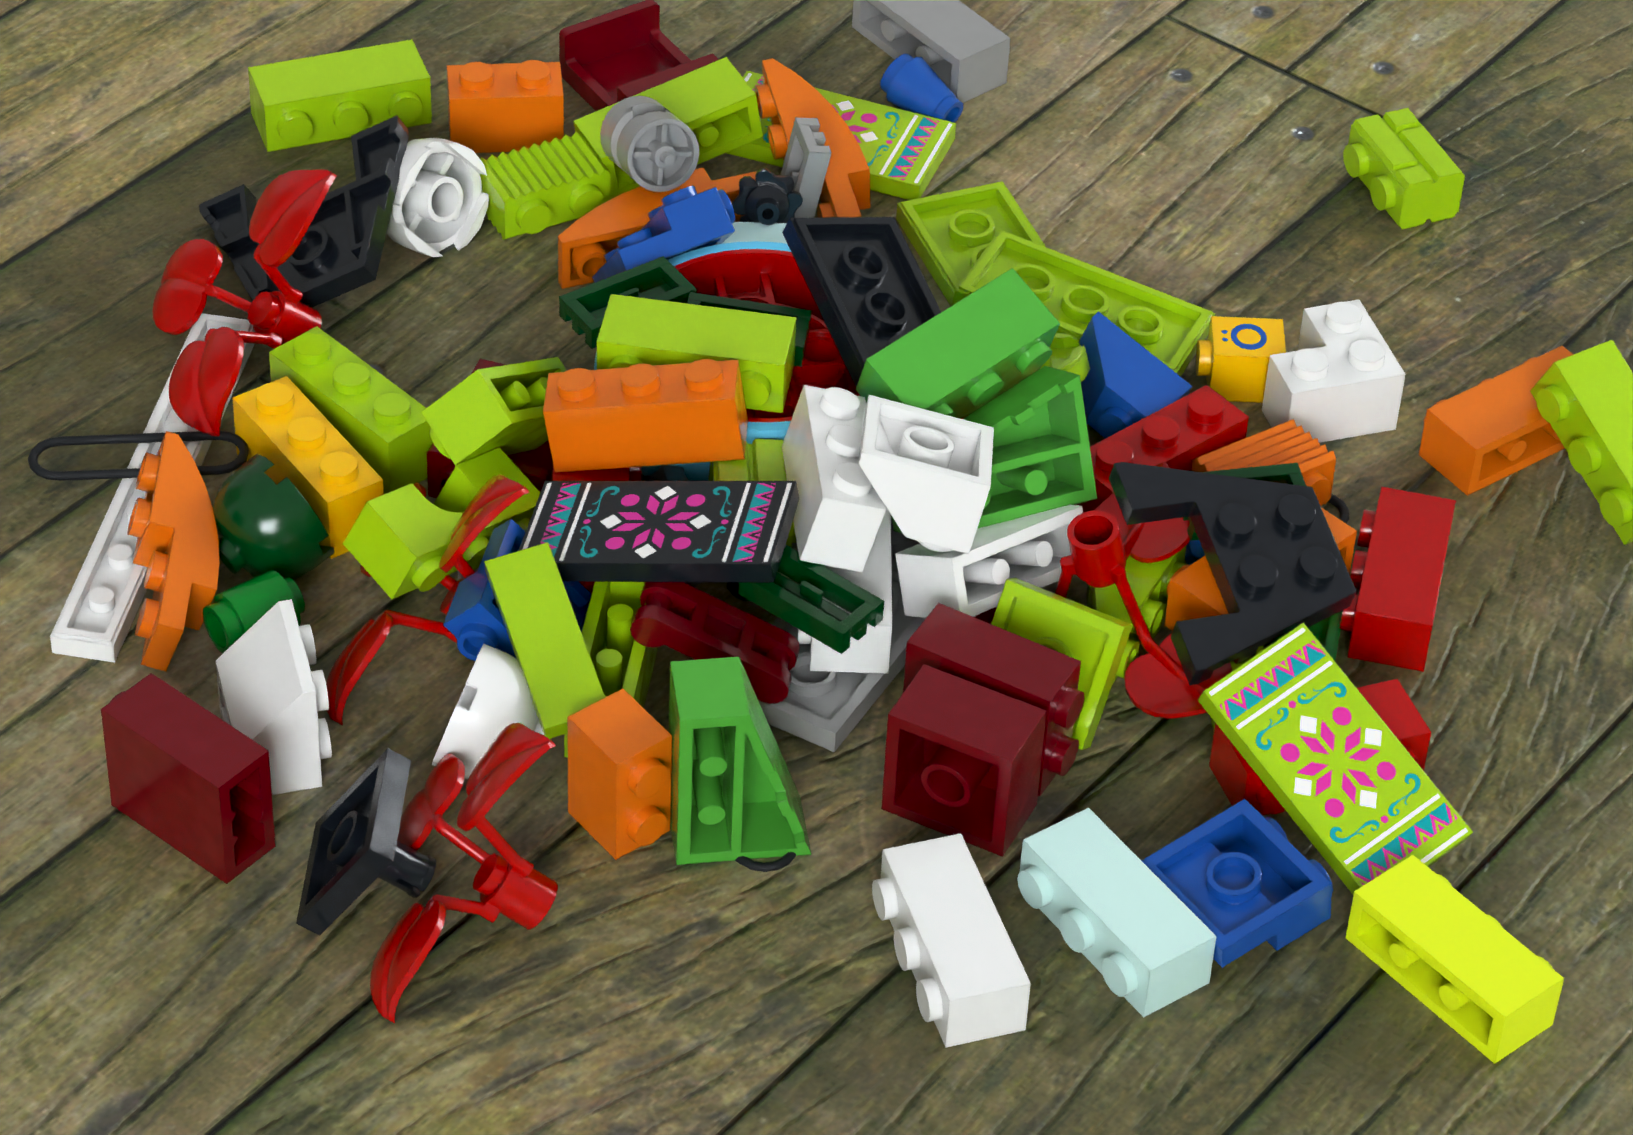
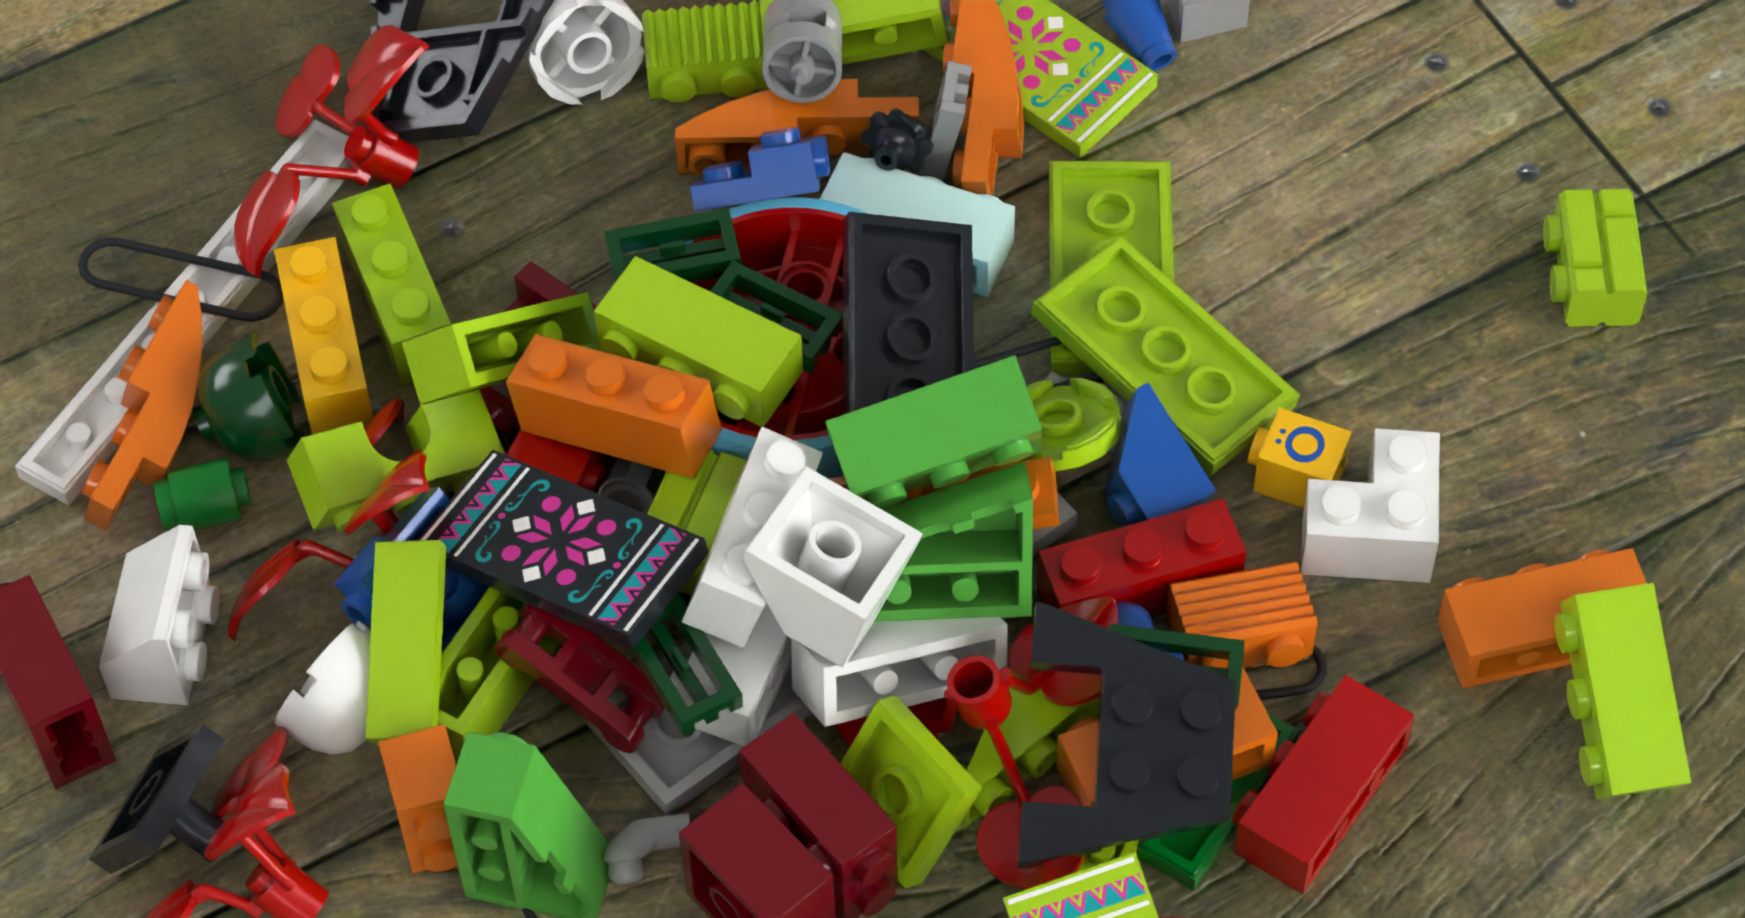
camera: 25 degrees right, 15 degrees up
none -> light grey arm [603,812,690,884]

